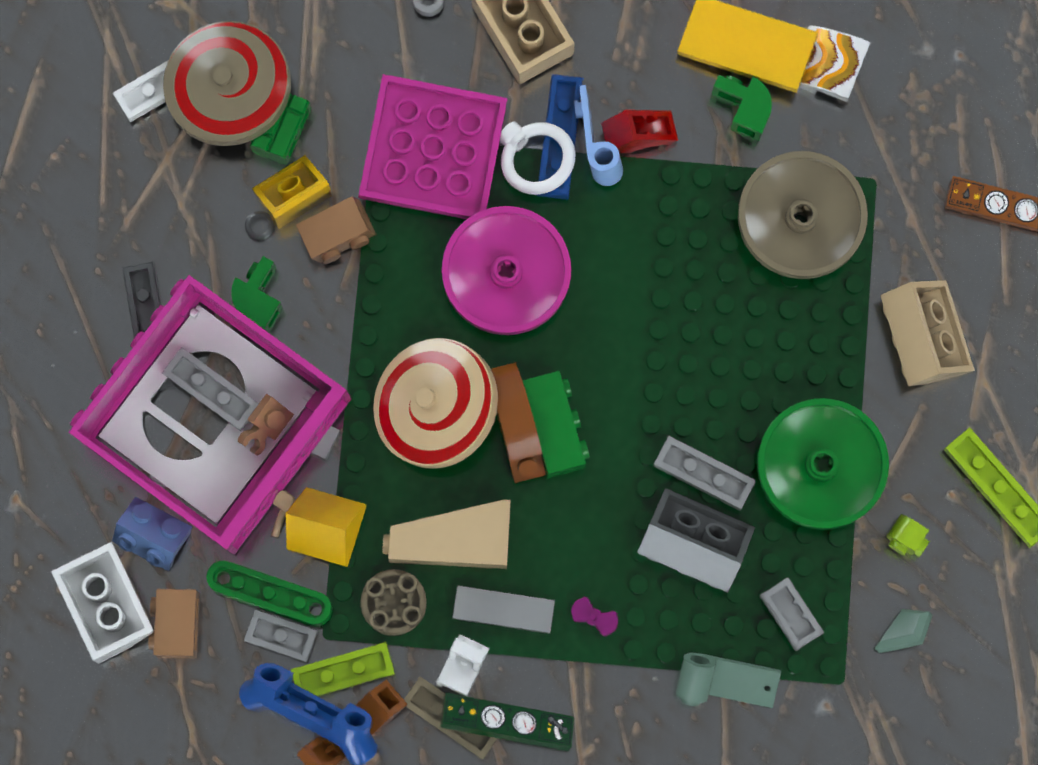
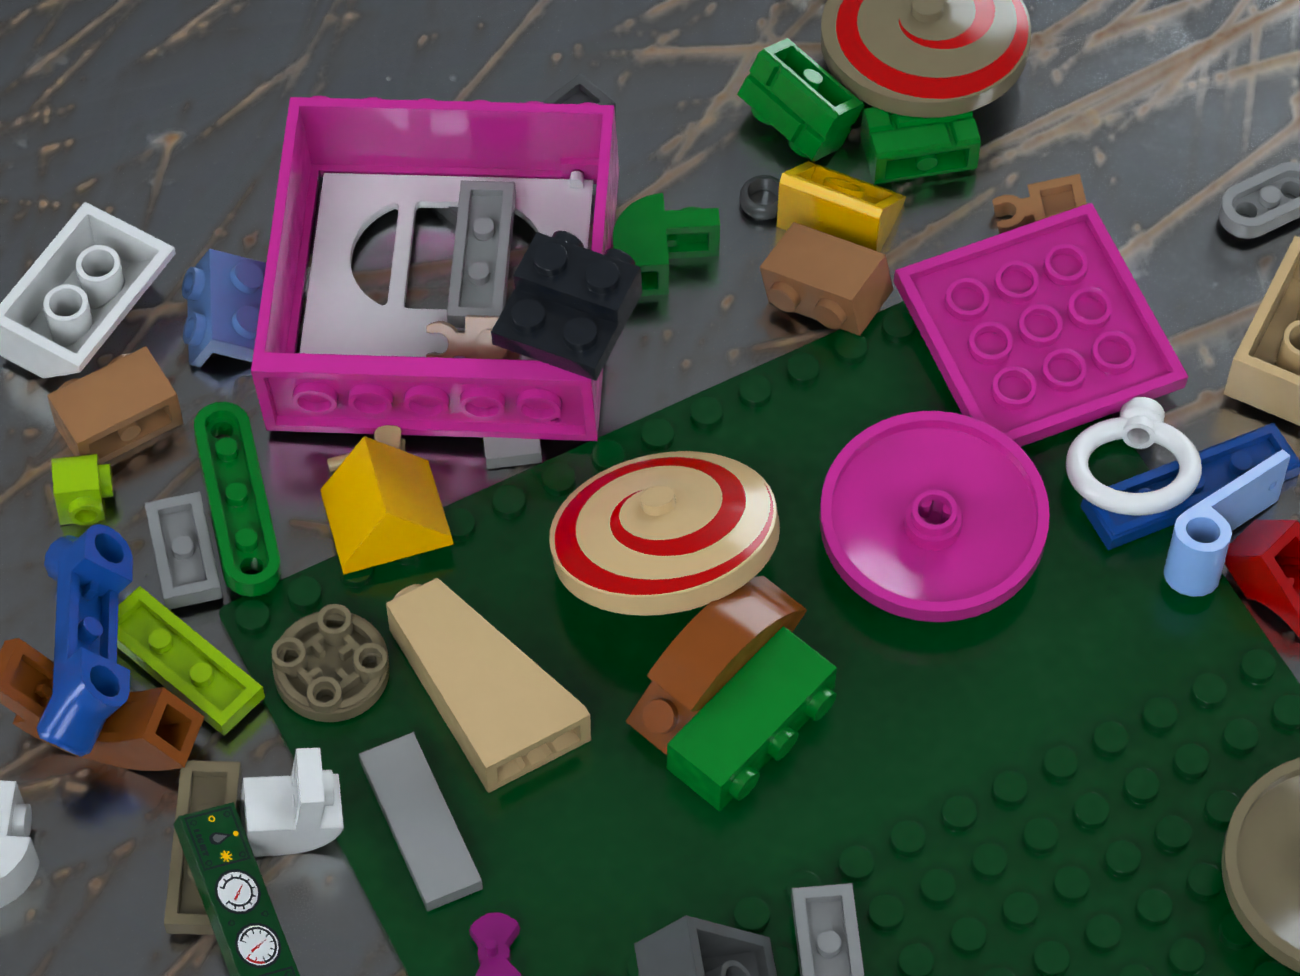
camera: 60 degrees right, 20 degrees down
none -> lime plate [51,454,114,525]
none -> black plate [491,231,642,381]
none -> green brick [737,38,865,162]
none -> medium nougat plate [992,173,1087,234]

